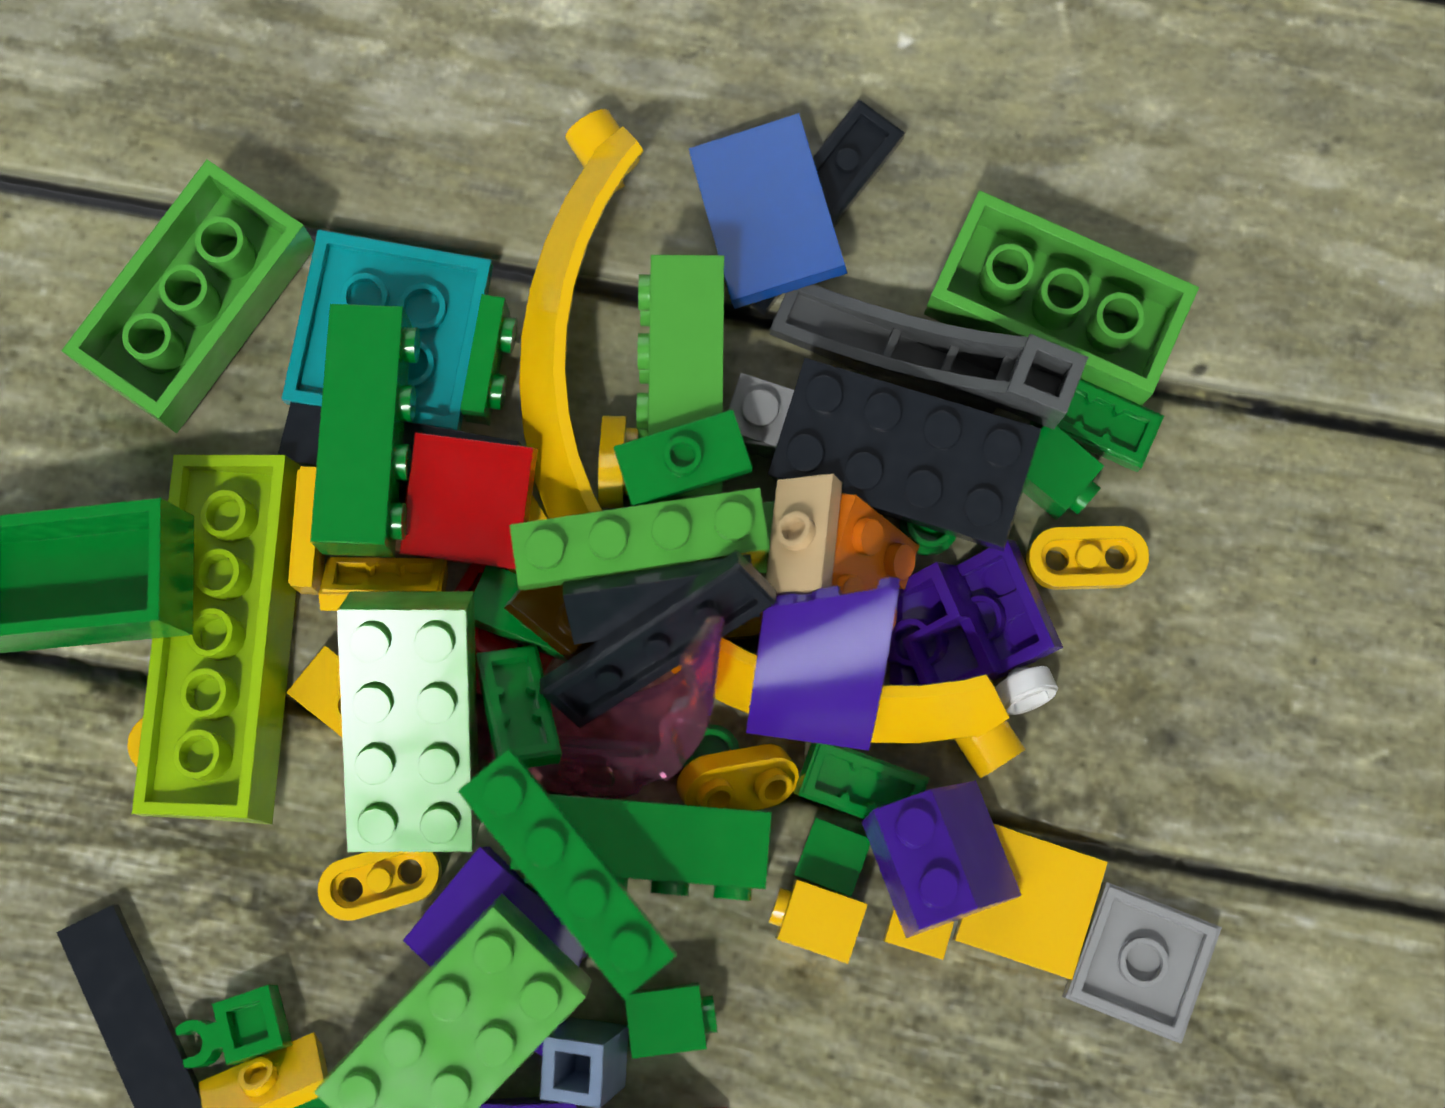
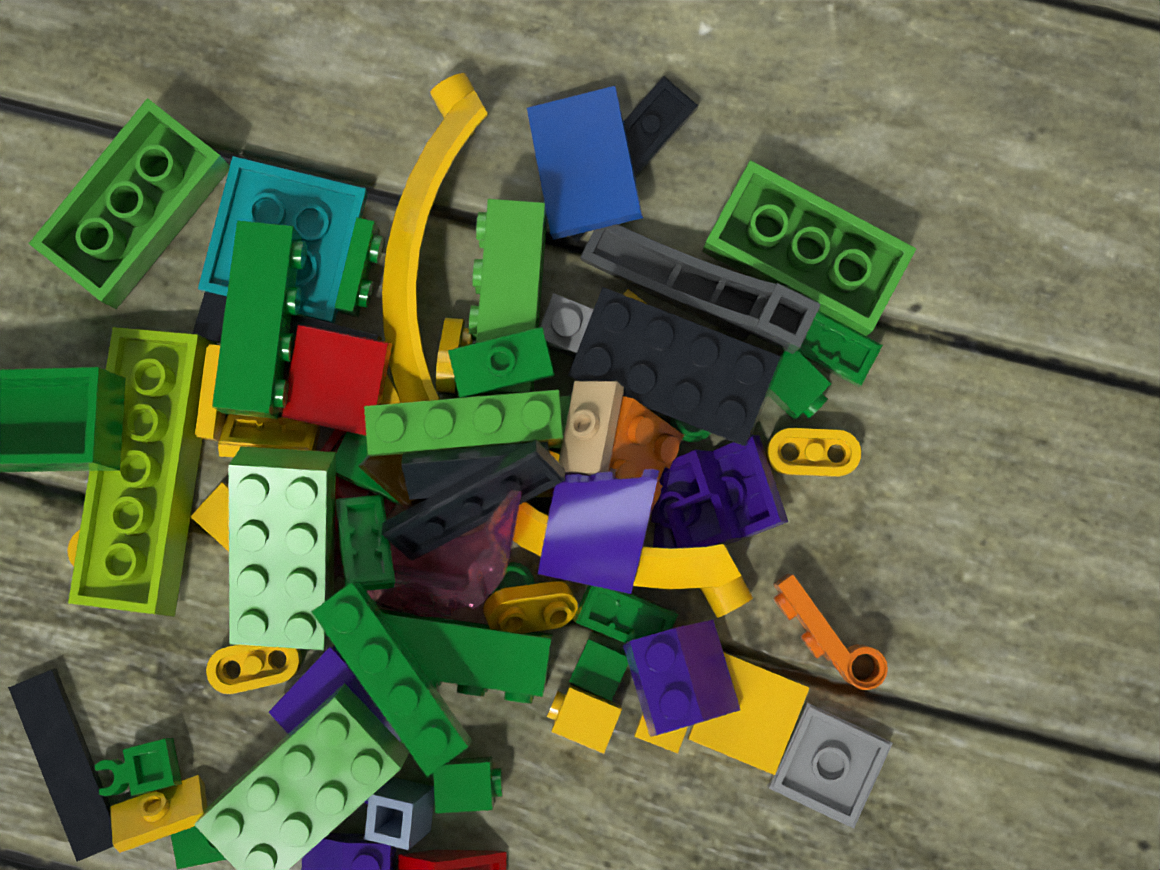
camera: 10 degrees right, 5 degrees up
white tile [995,666,1058,715] -> none
none -> orange plate [773,574,888,690]

